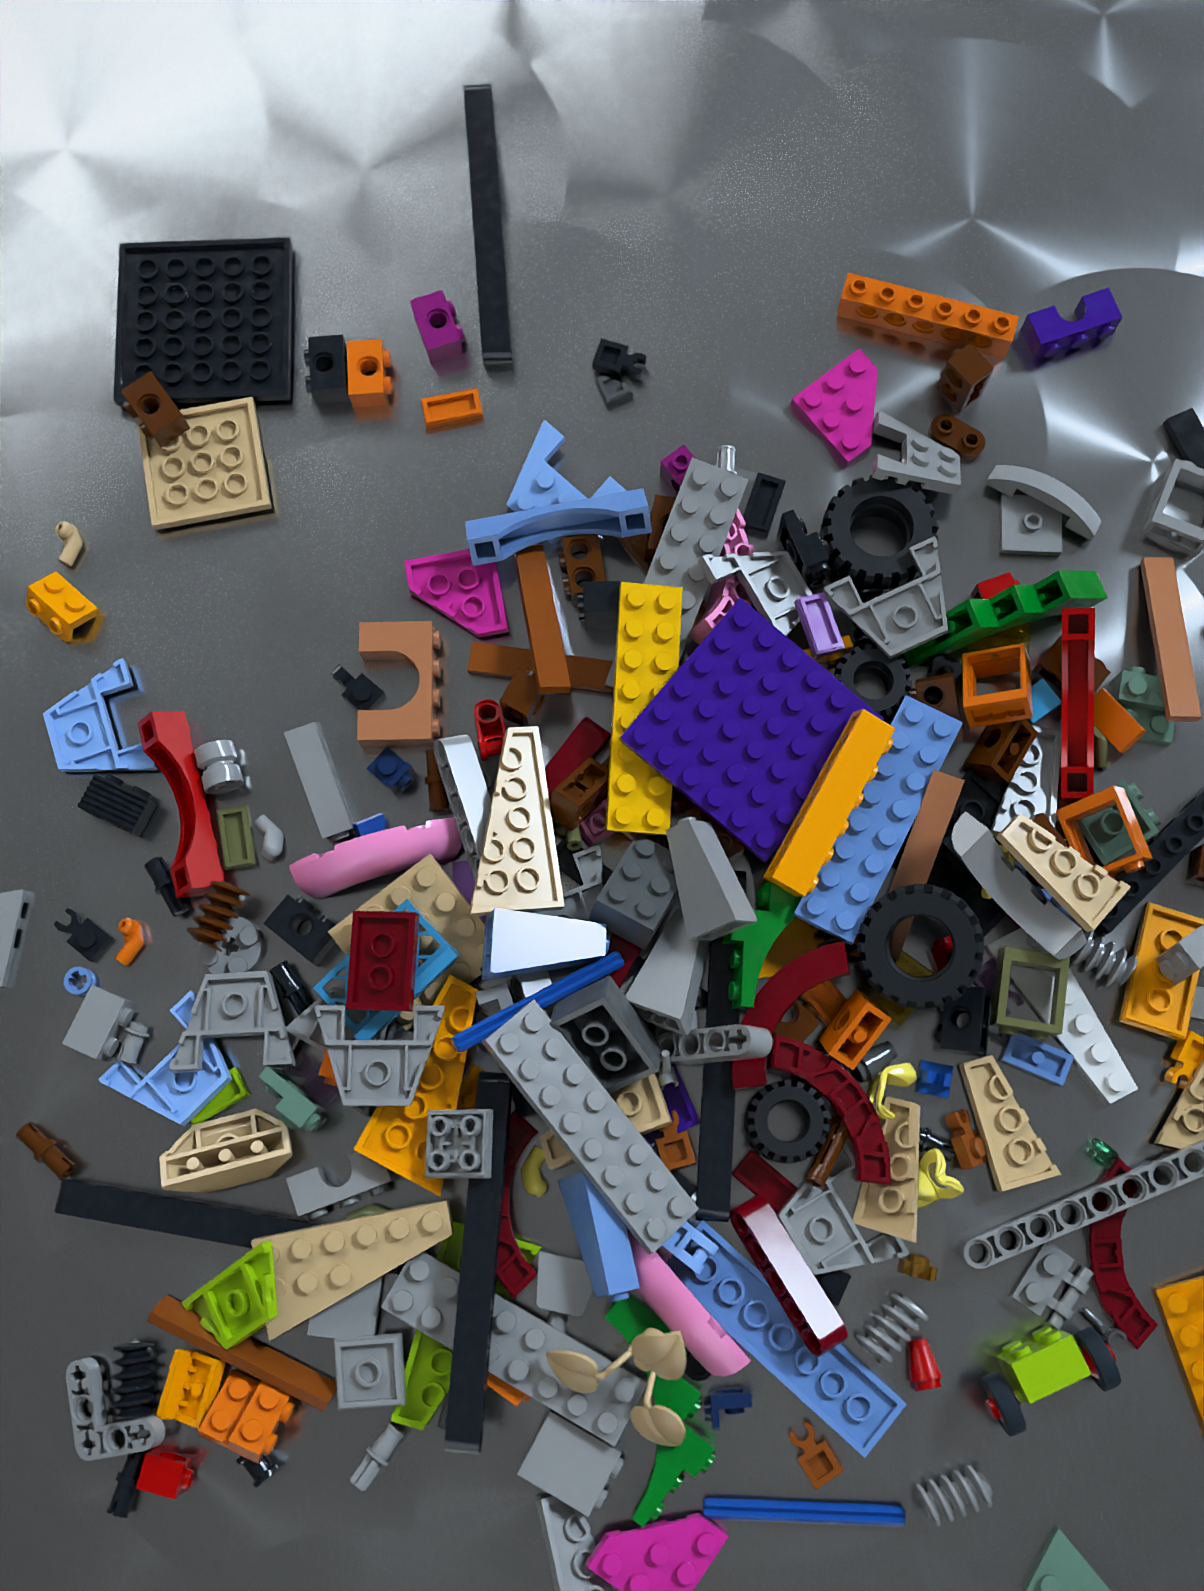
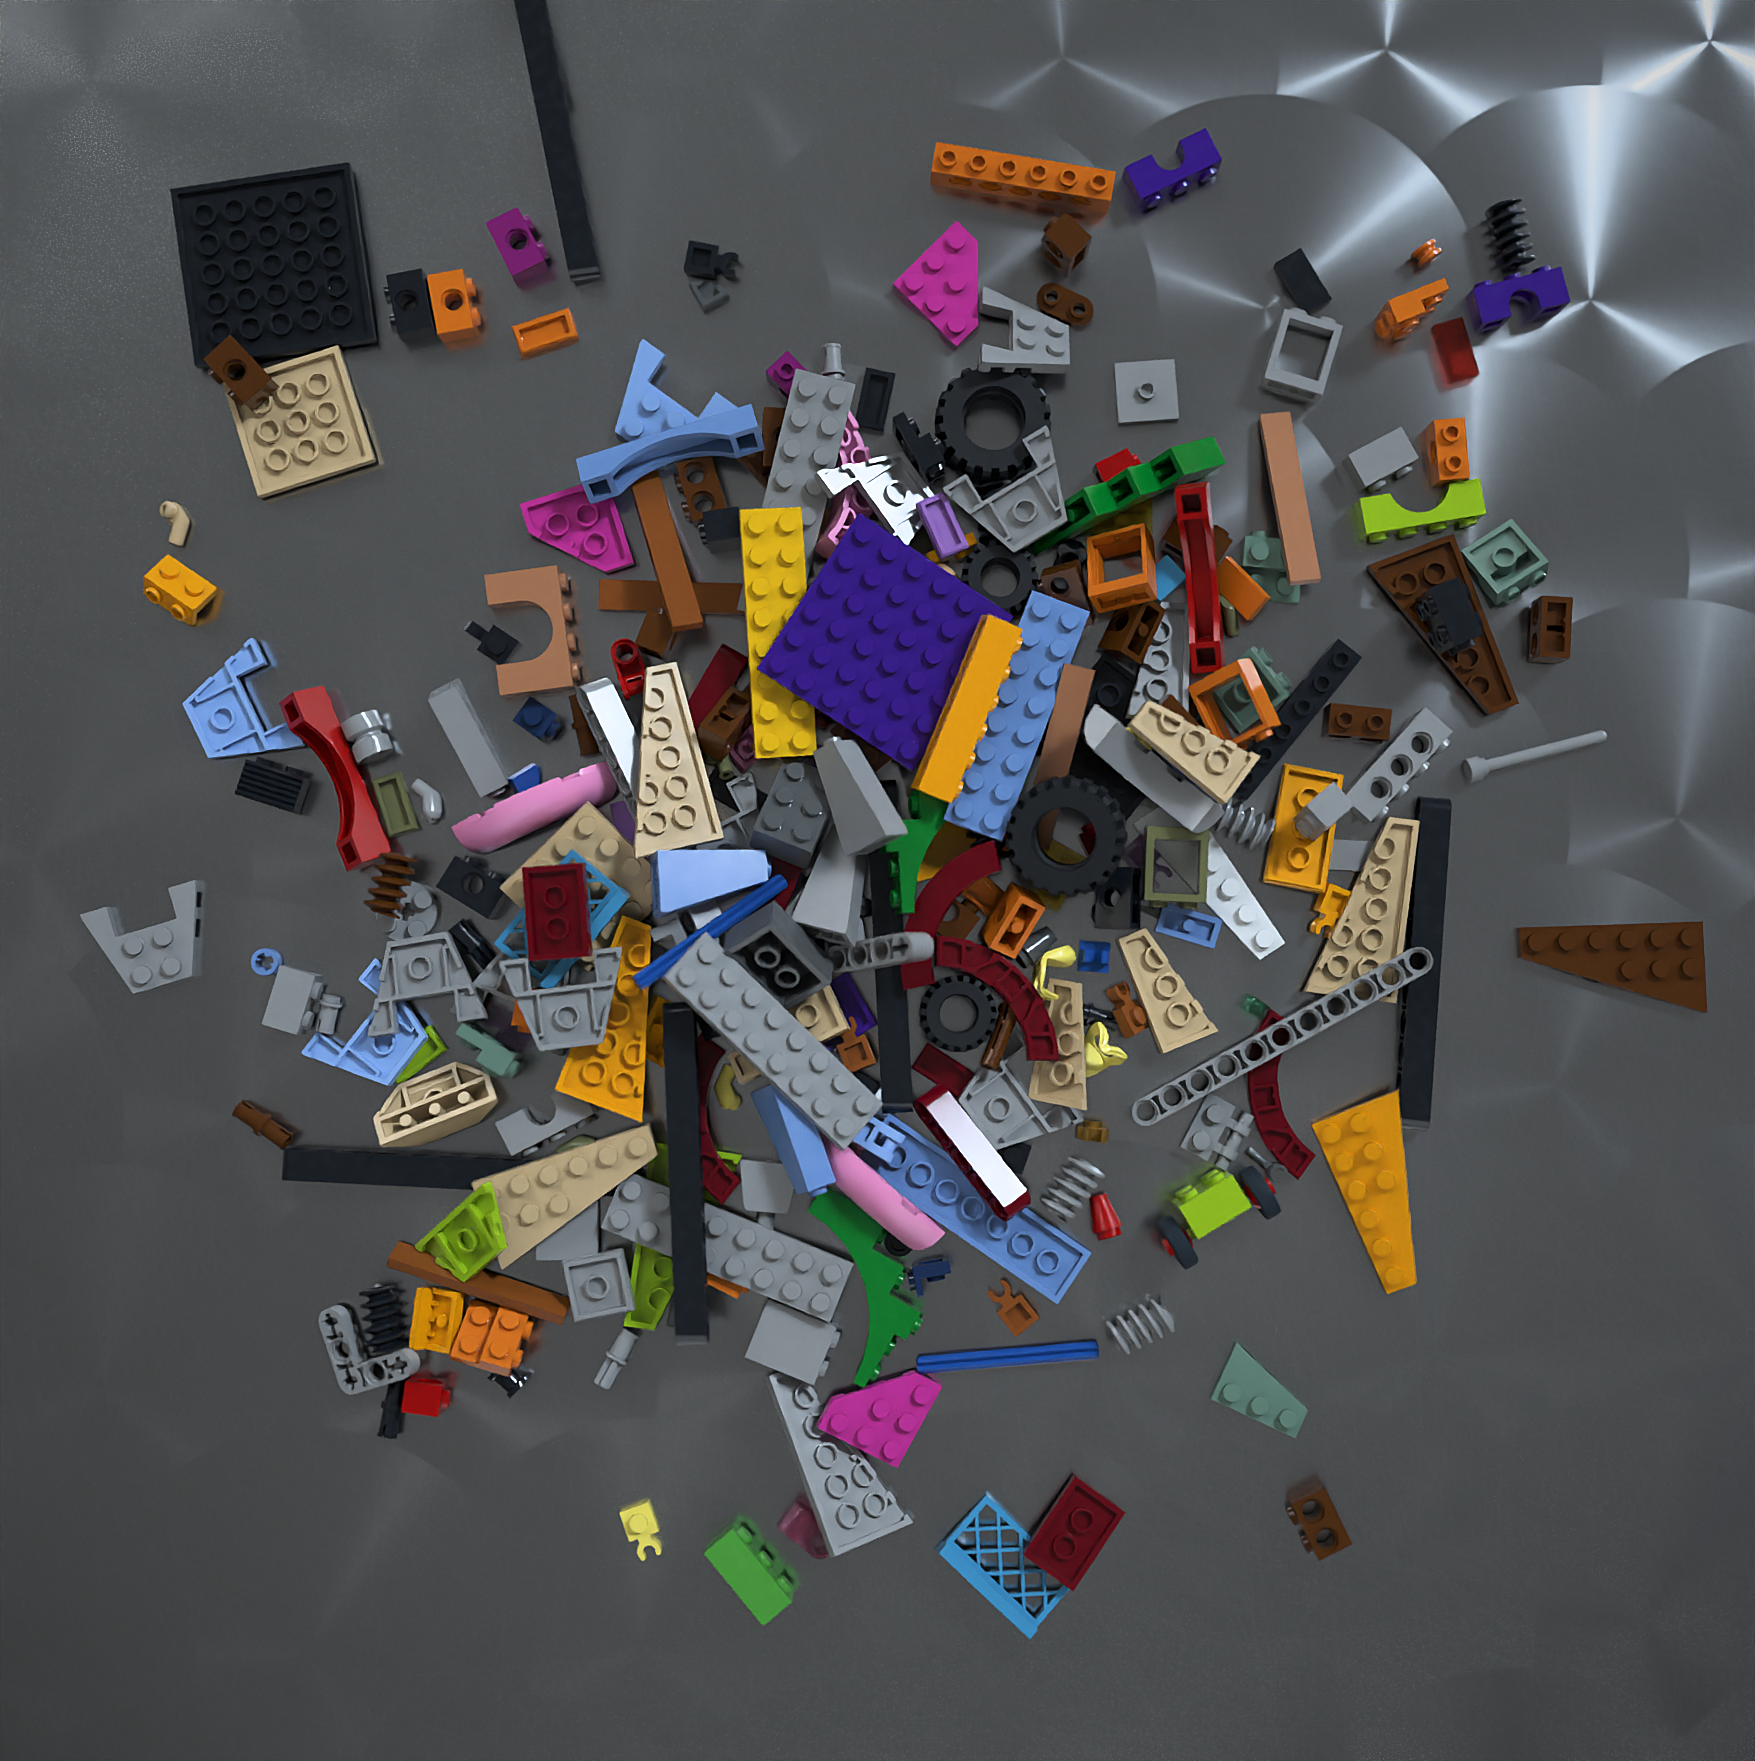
camera: 10 degrees left, 10 degrees up
black plate [54,908,114,962] -> none
orange arm [114,918,144,967] -> none
black axle [144,857,188,917] -> none
light grey tile [425,1109,493,1179] -> none
tan plant [546,1328,686,1447] -> none
light grey hand [656,1050,679,1090] -> none
light grey slope [985,465,1102,540] -> none

